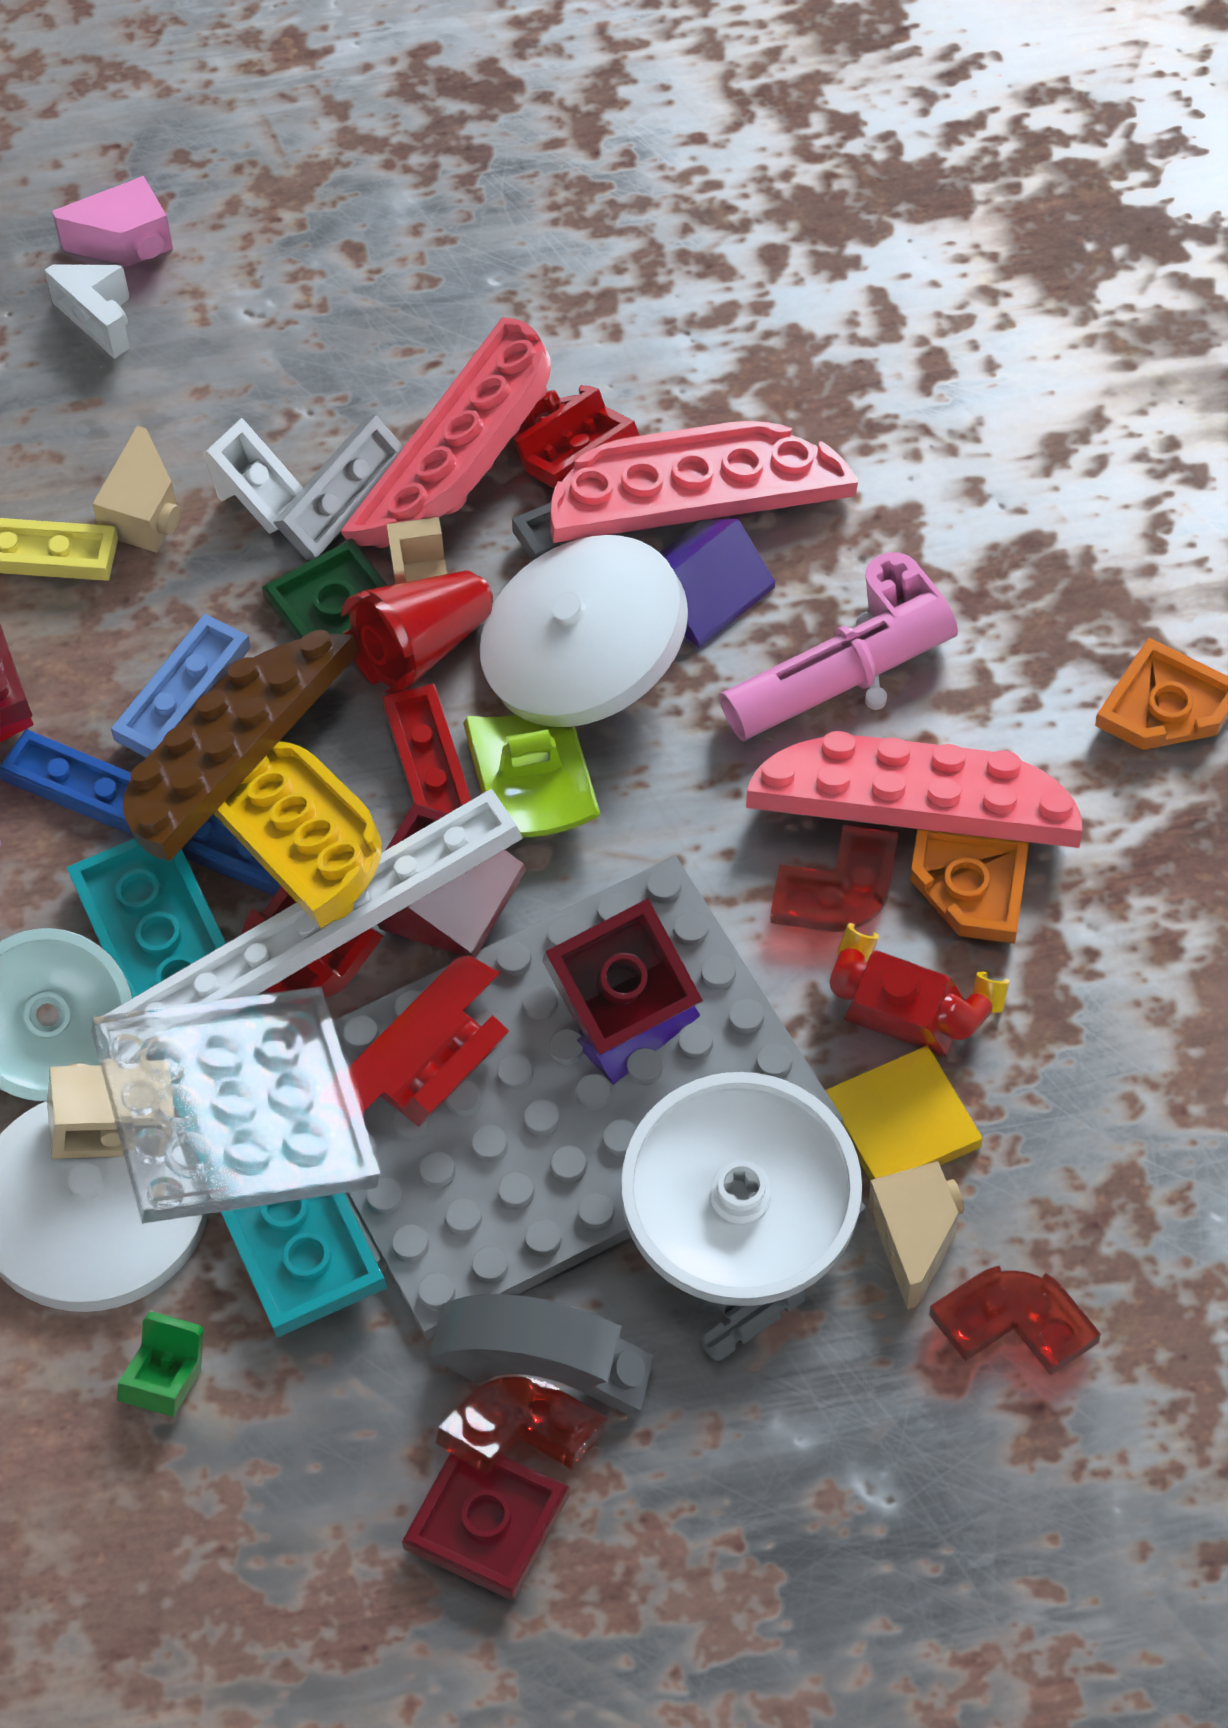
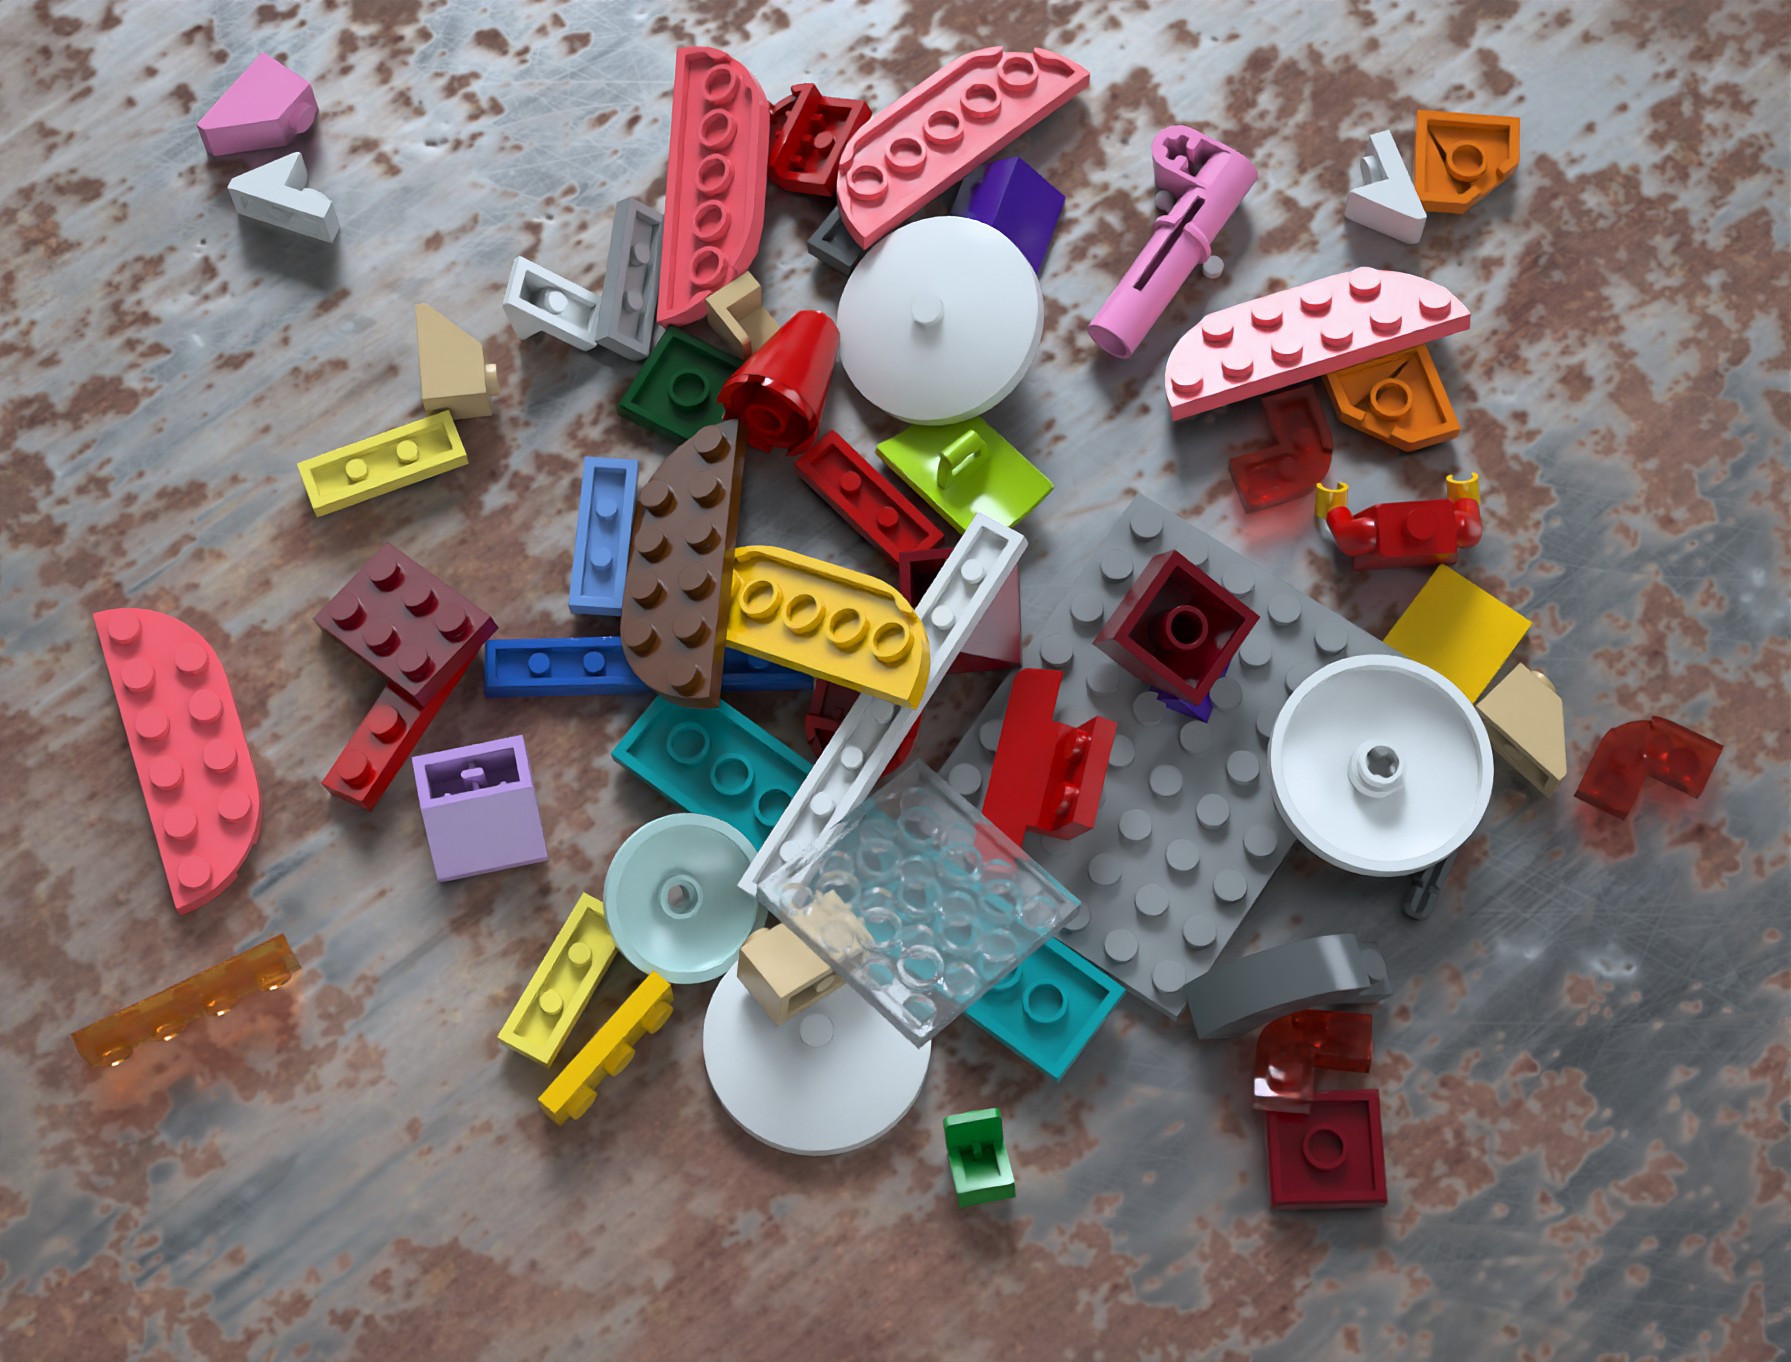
camera: 30 degrees left, 10 degrees up
none -> white slope [1344,130,1427,245]

